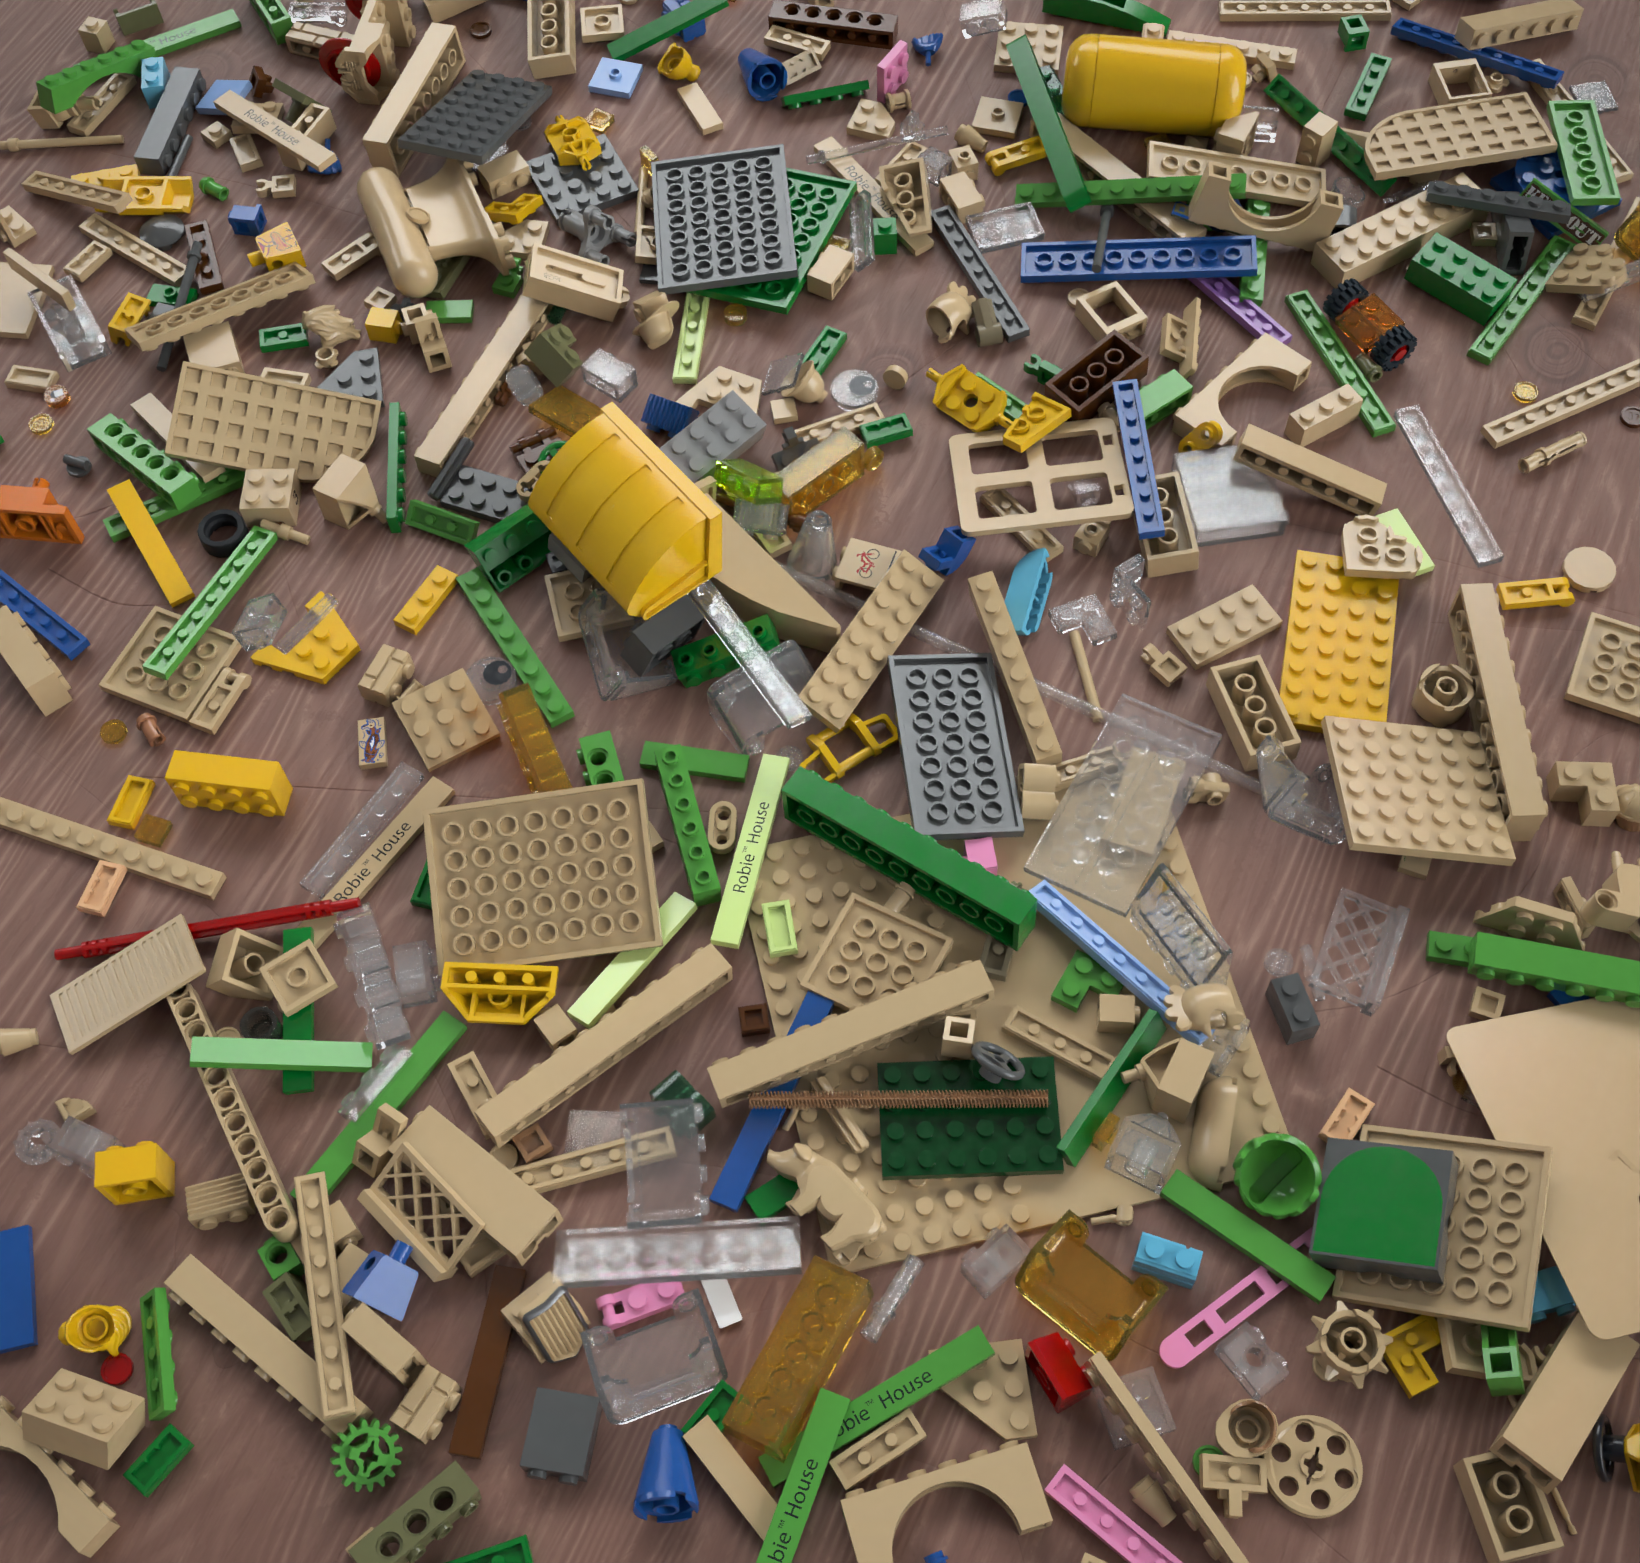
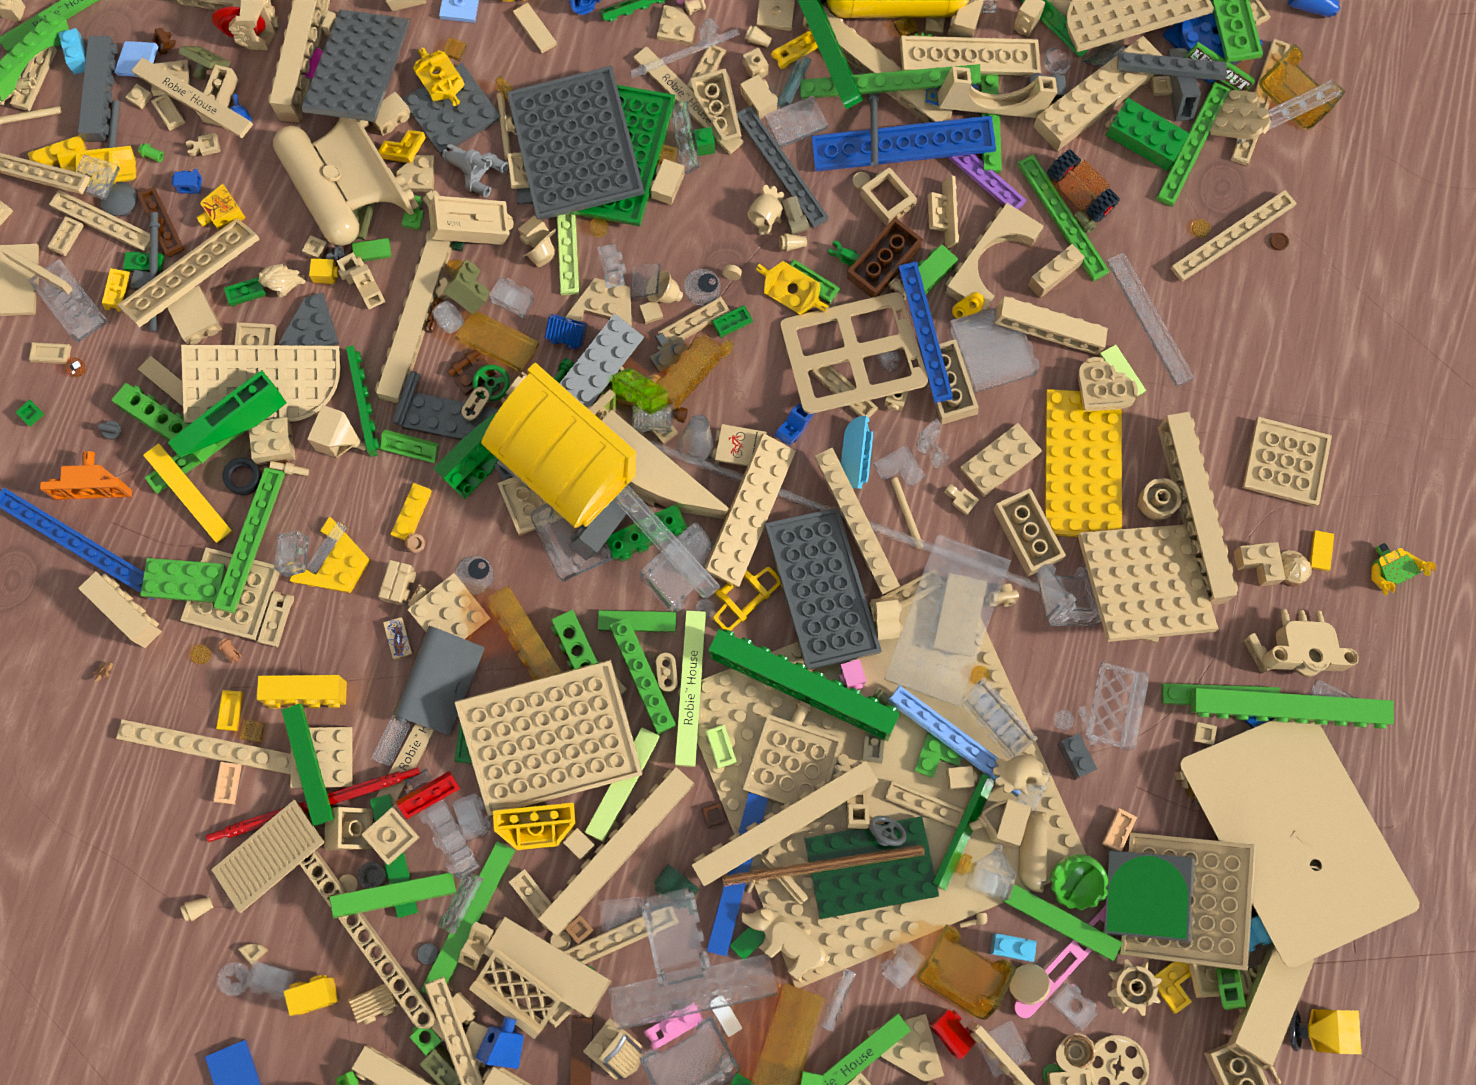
camera: 15 degrees left, 15 degrees up
clear yellow piece [28,413,54,435] -> none
tan plate [315,346,339,369] -> none
tan plate [321,232,381,281] -> none
bright green plate [456,567,575,728] -> none
green tile [795,325,847,376] -> none
clear brick [917,146,952,187] -> none
yellow wing [1002,392,1072,453] -> none
tan wing [1473,896,1586,951] -> none
yellow plate [1496,577,1575,610] -> none
tan pin [1518,431,1587,474] -> none
tan tile [1562,547,1616,593] -> none
none -> clear plate [76,154,120,200]
none -> bright green plate [140,558,226,603]
none -> green wedge [168,370,287,458]
none -> green tile [281,704,334,826]
none -> tan plate [290,727,352,789]
none -> tan tile [321,11,336,36]
none -> dark grey door [393,625,485,736]
none -> red plate [396,771,460,819]
none -> tile [405,533,425,553]
none -> dark grey piece [417,944,438,964]
none -> clear brick [597,244,626,288]
none -> clear light blue tile [777,57,812,108]
none -> tan cone [779,233,807,252]
none -> tan tile [1009,964,1051,1005]

